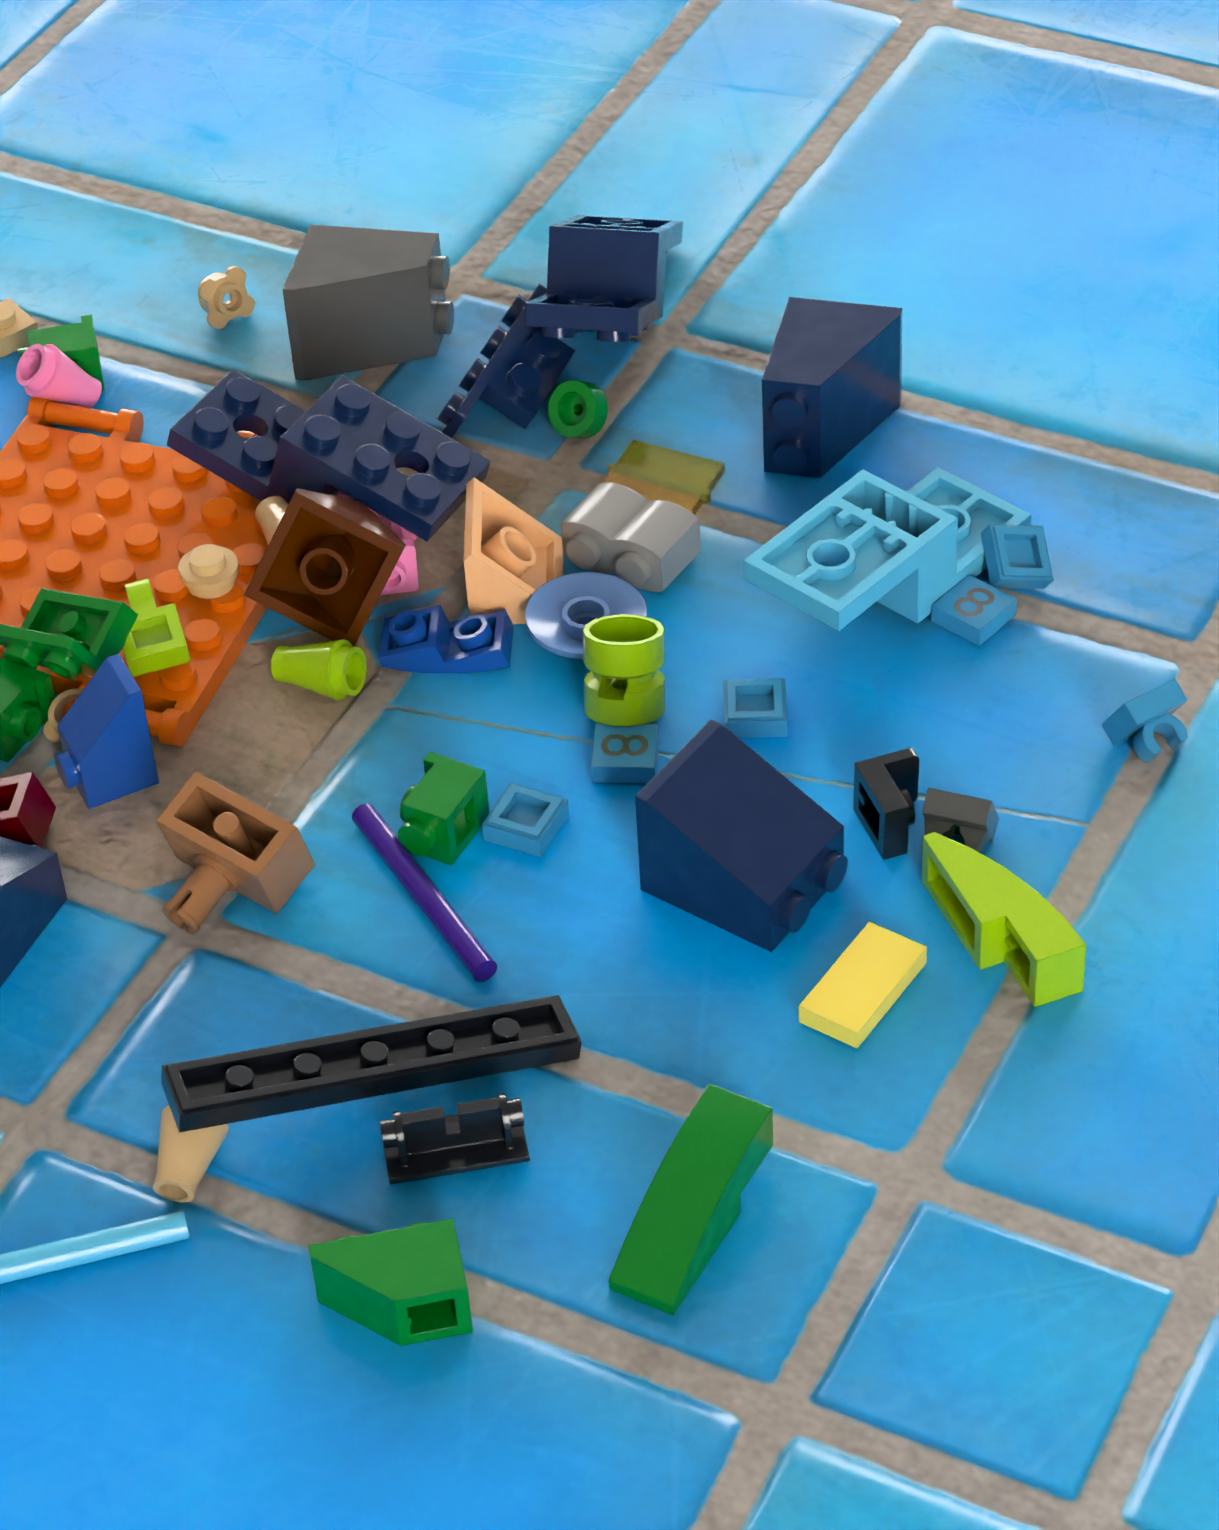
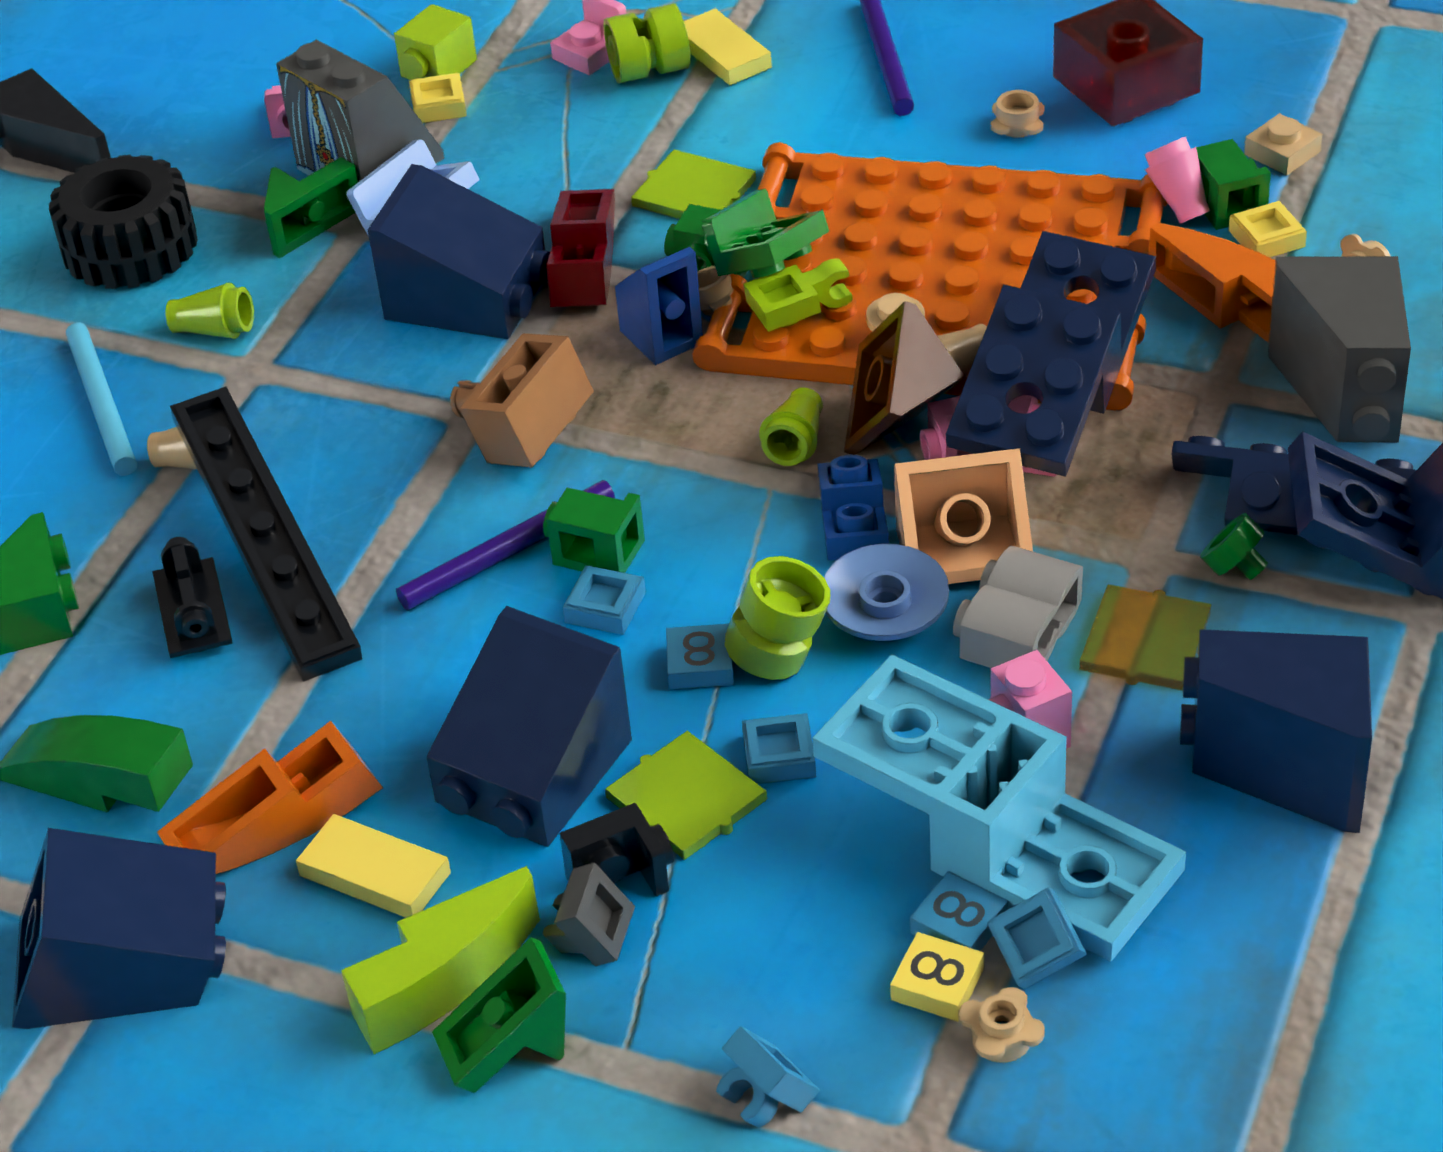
camera: 85 degrees right, 0 degrees up
none -> dark blue slope [12,828,226,1029]
none -> orange slope [157,720,383,874]
none -> green slope [432,937,566,1093]
none -> lime piece [605,731,767,860]
none -> light yellow tile [890,932,984,1022]
none -> tan plate [959,987,1045,1063]
none -> bright pink brick [988,650,1072,749]
none -> orange slope [1149,223,1275,343]
none -> light yellow tile [1229,201,1307,258]

